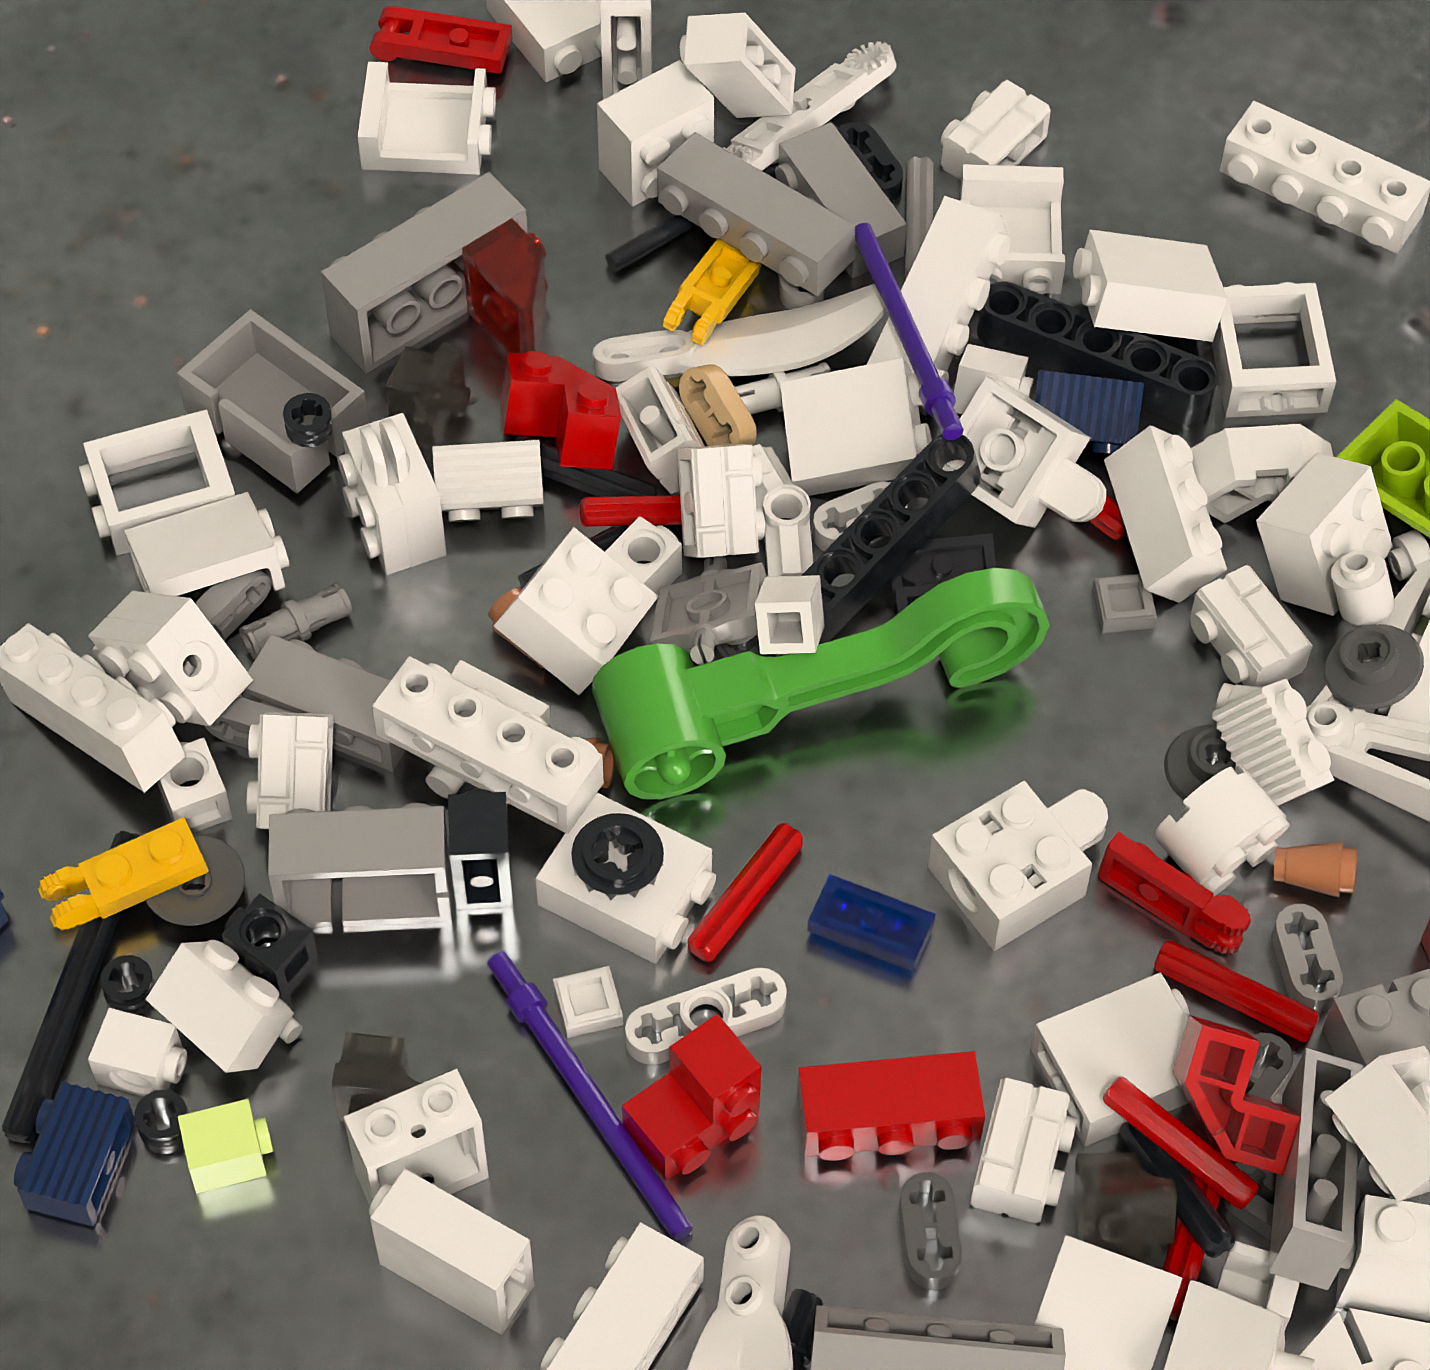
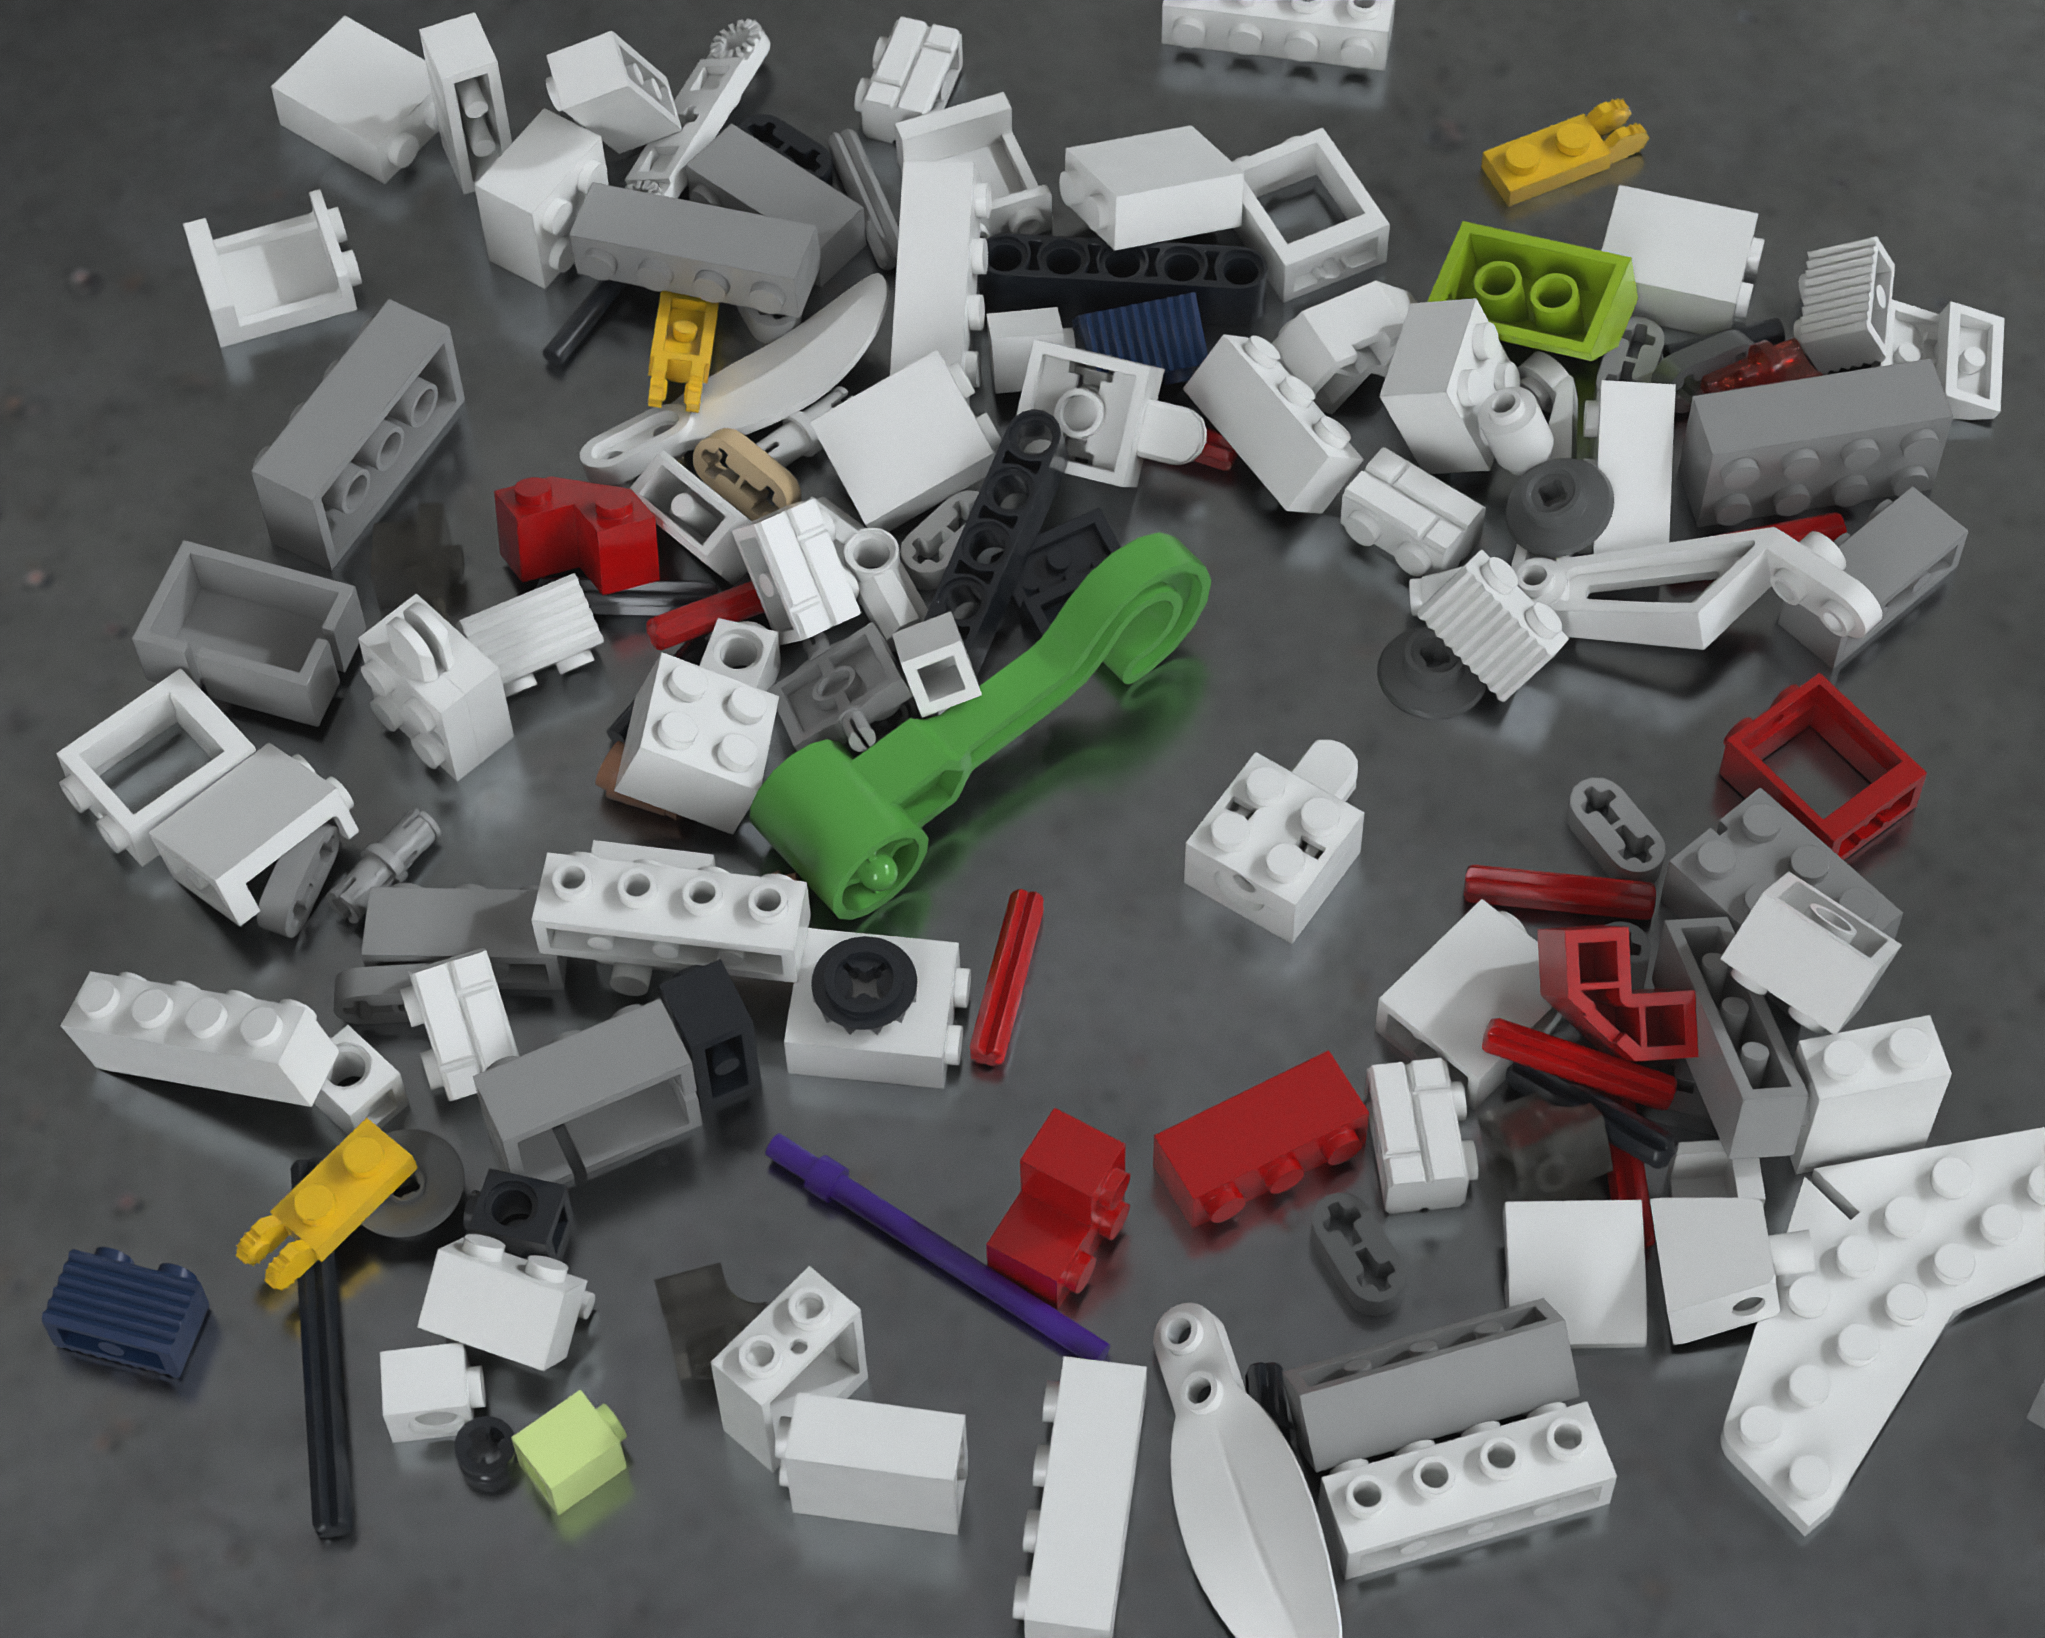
camera: 20 degrees left, 0 degrees up
dark blue brick [14,1081,135,1226] -> none
white brick [88,591,253,726] -> none
black bush [100,955,155,1013] -> none
black bush [283,393,334,448] -> none
red plate [369,6,512,74] -> none
clear red slope [462,219,548,354] -> none
white tile [553,966,623,1038] -> none
white beam [625,968,787,1065] -> none
clear blue plate [807,874,936,971] -> none
dark purple bar [855,223,964,440] -> none
light grey tile [1092,574,1157,633] -> none
red hinge [1097,831,1251,956] -> none
white brick [1154,764,1290,896] -> none
nougat cone [1274,841,1358,898] -> none

